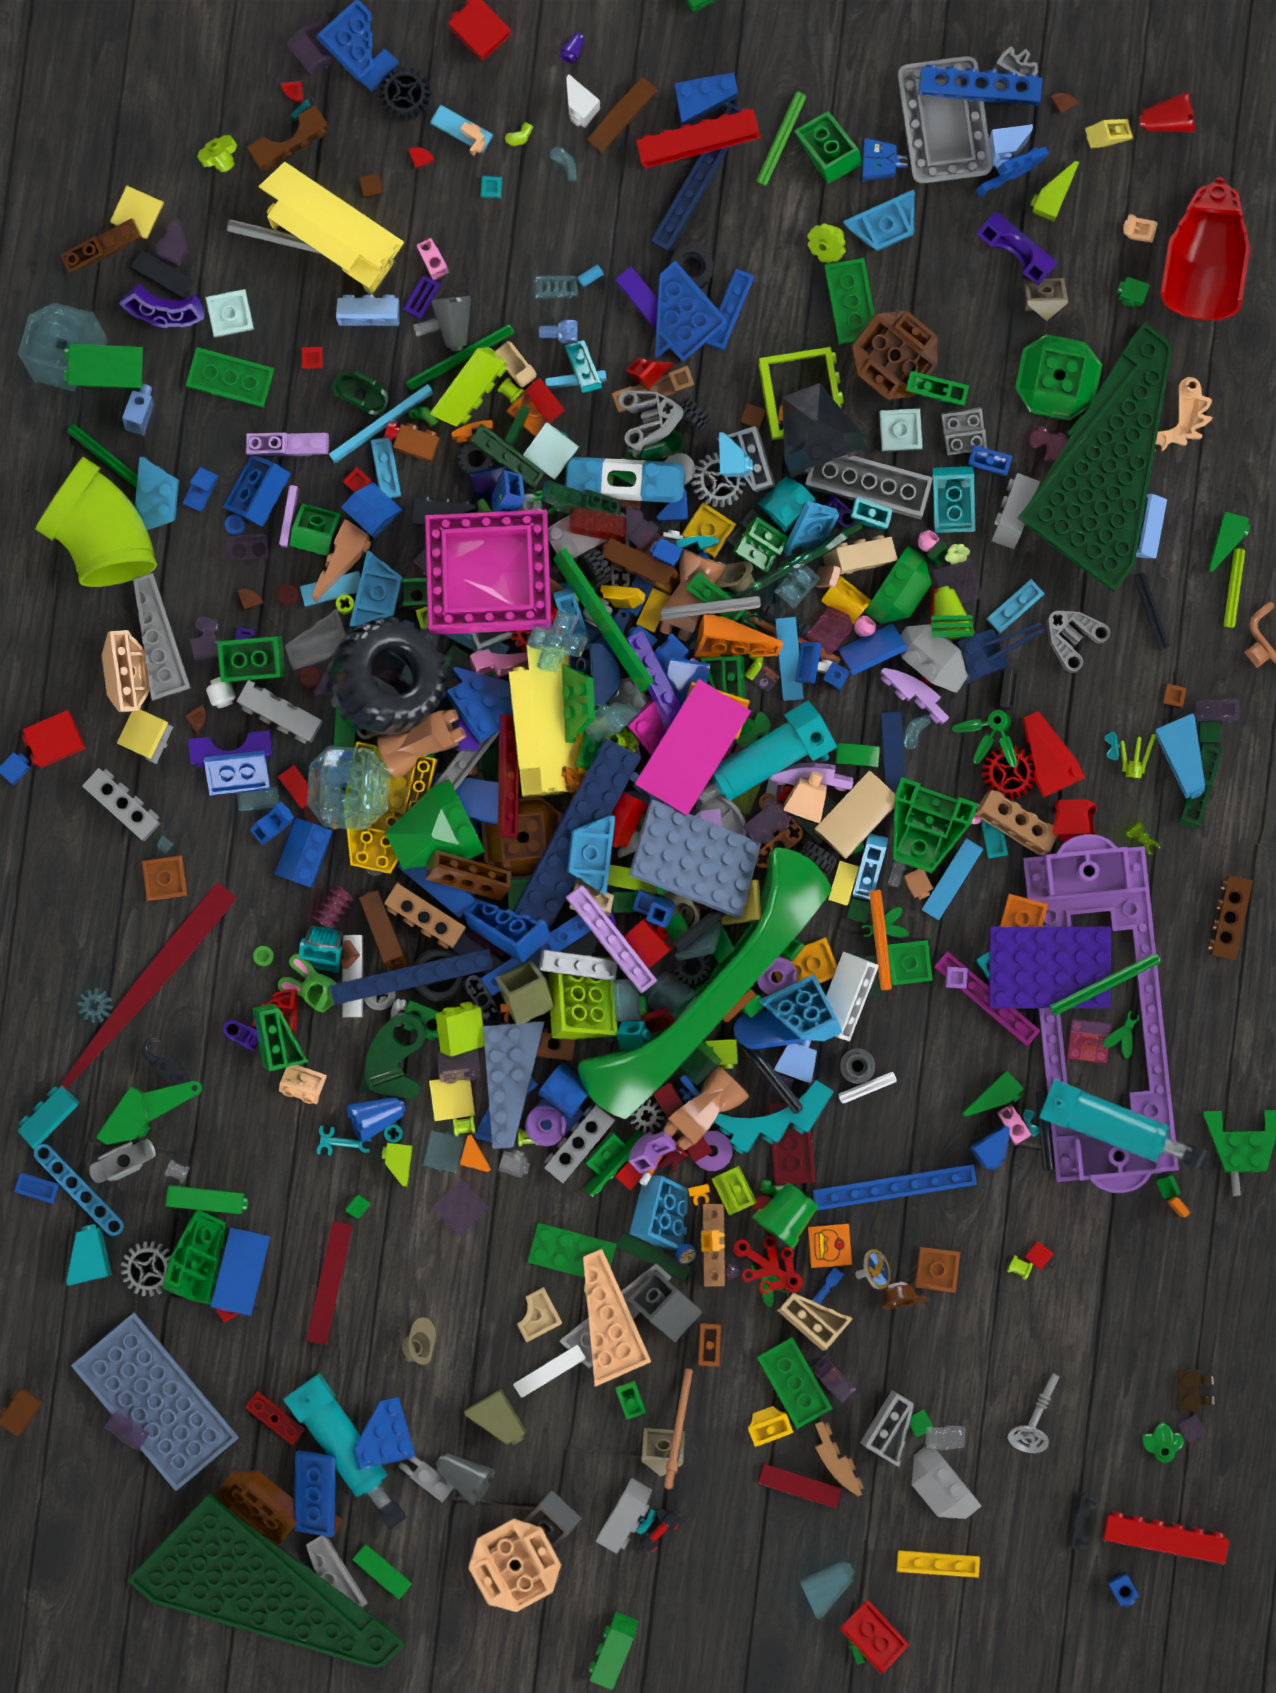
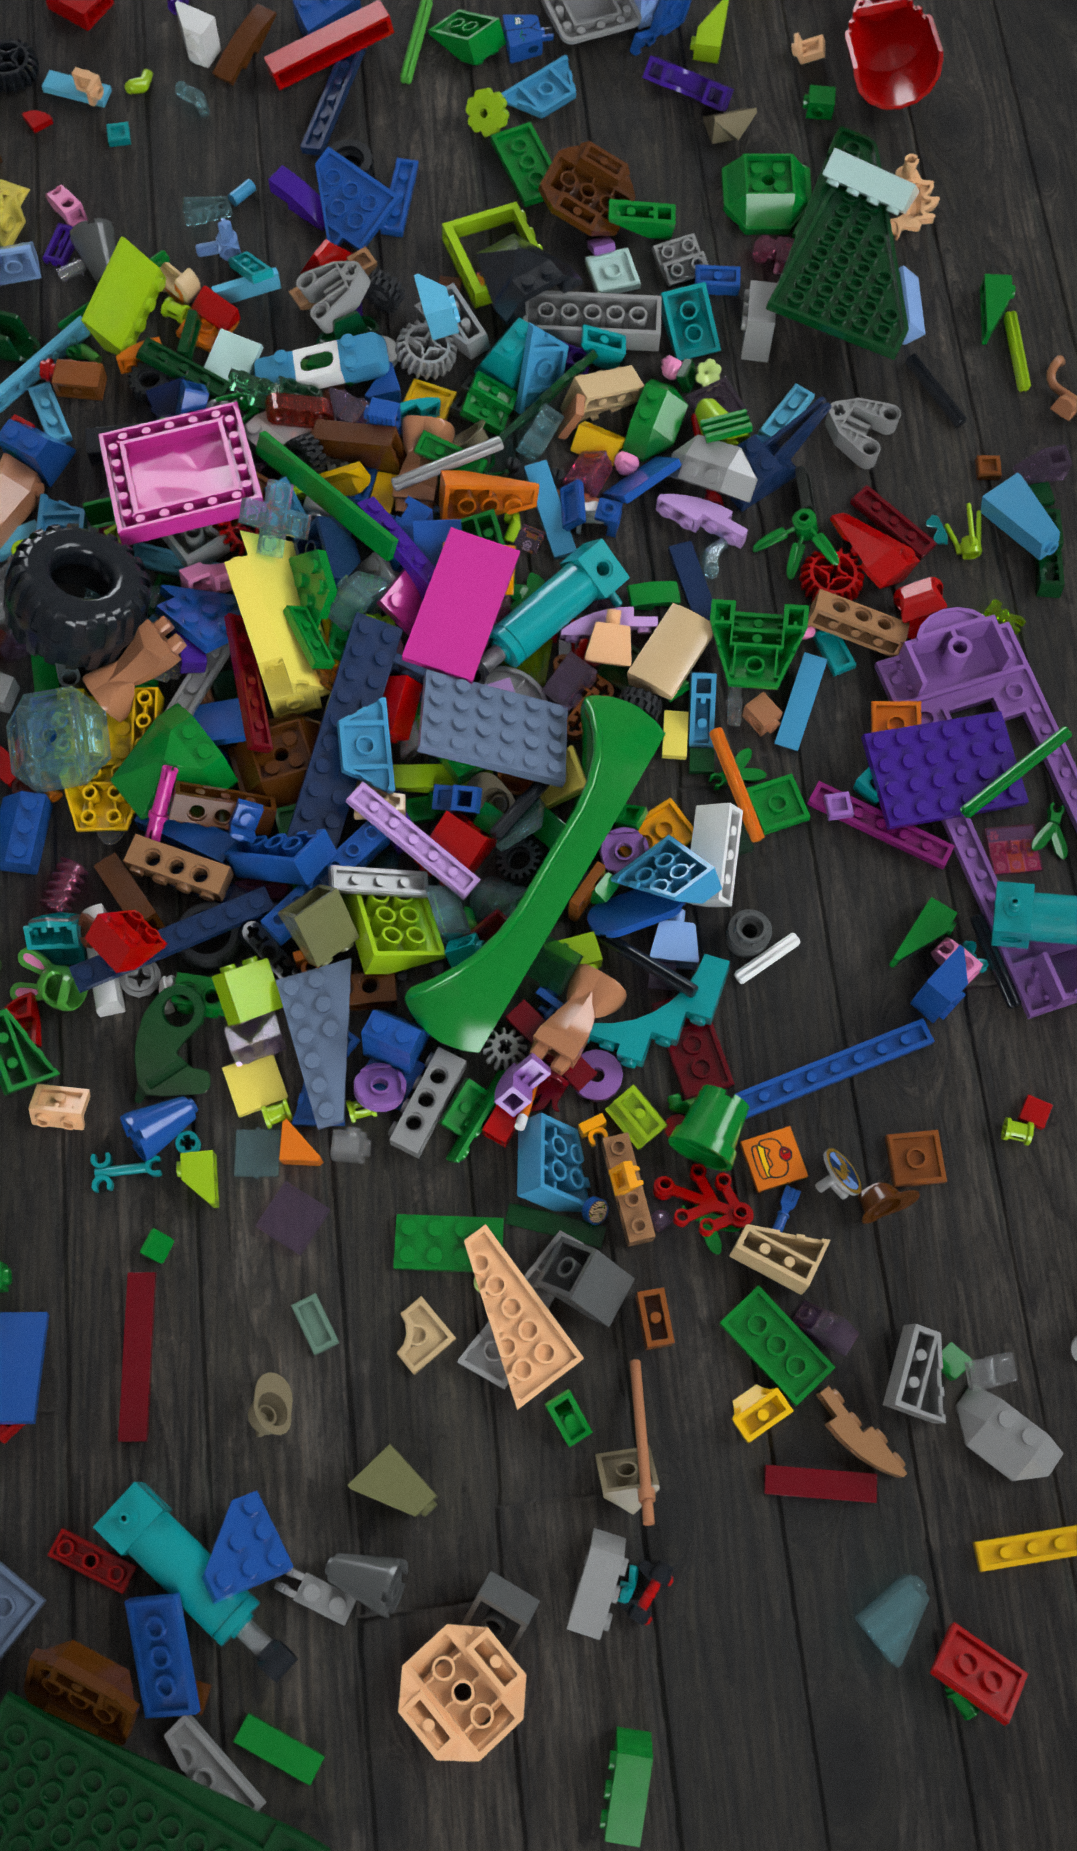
camera: 15 degrees left, 15 degrees down
white sticker [513,1345,586,1397] -> none
none -> red slope [84,910,167,973]
none -> dark pink pin [144,765,179,842]
none -> blue bracket [229,799,264,843]
none -> green tile [283,605,336,669]
none -> sand green tile [291,1293,340,1356]
none -> medium lavender tile [587,236,616,256]
none -> light aqua slope [823,148,919,215]
none -> dark red tile [850,485,937,561]

